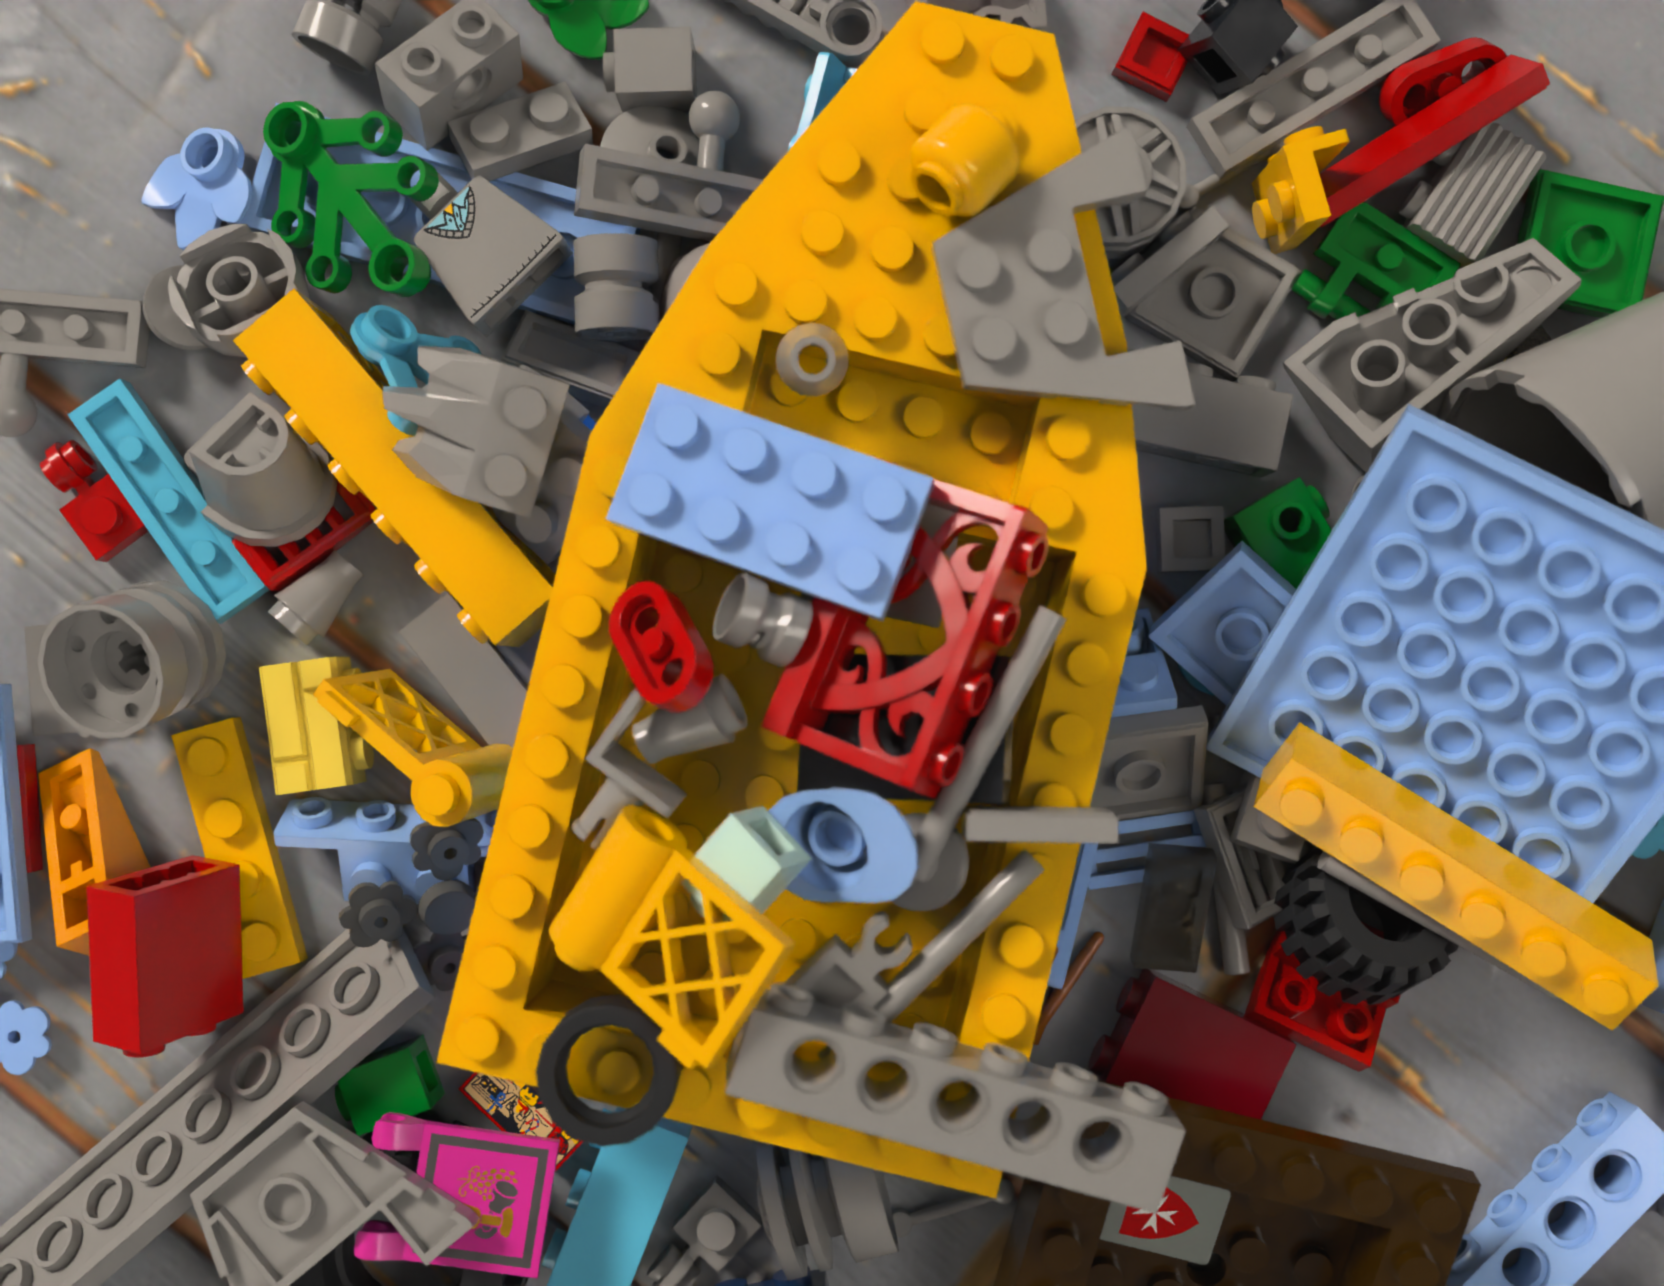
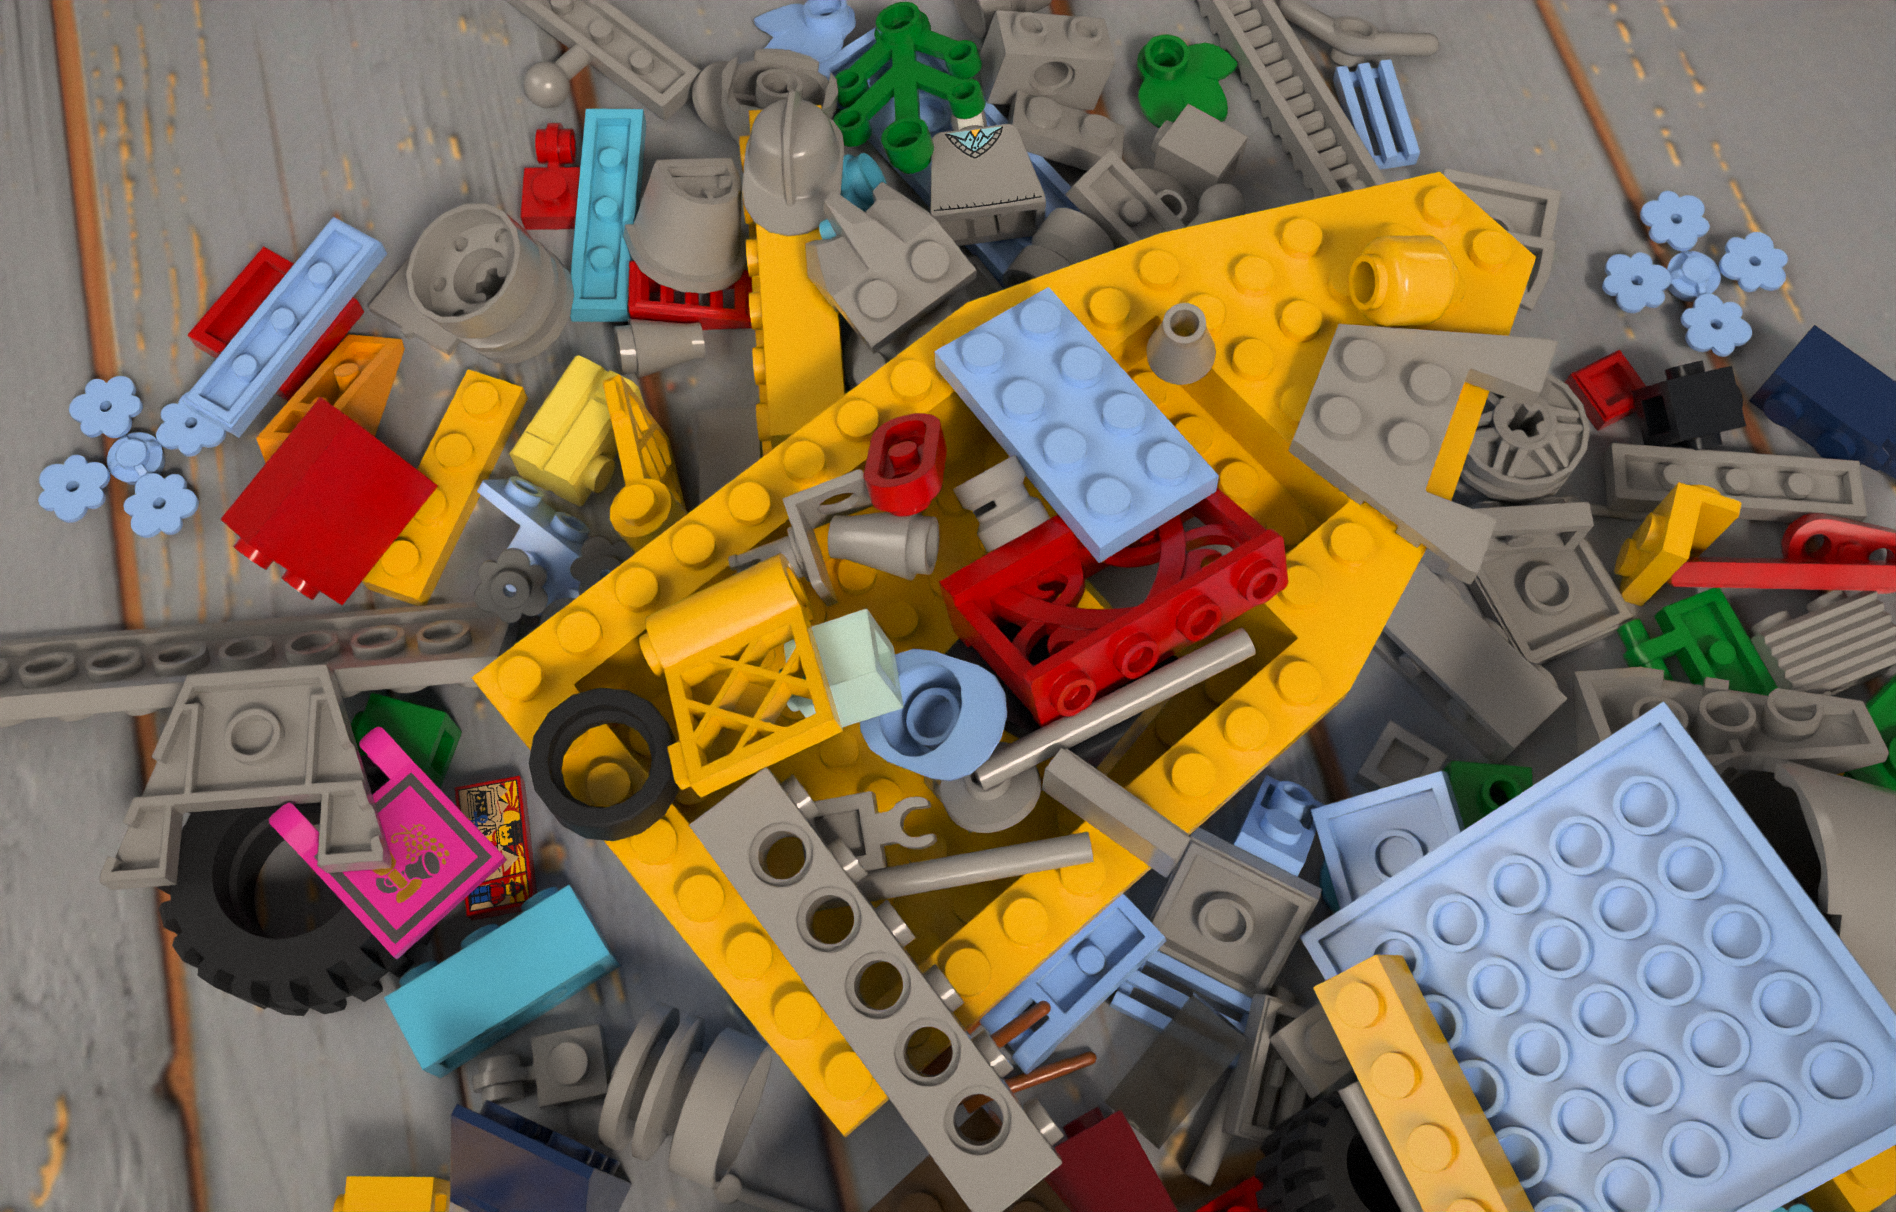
camera: 30 degrees right, 20 degrees down
none -> light grey piece [742,90,845,236]

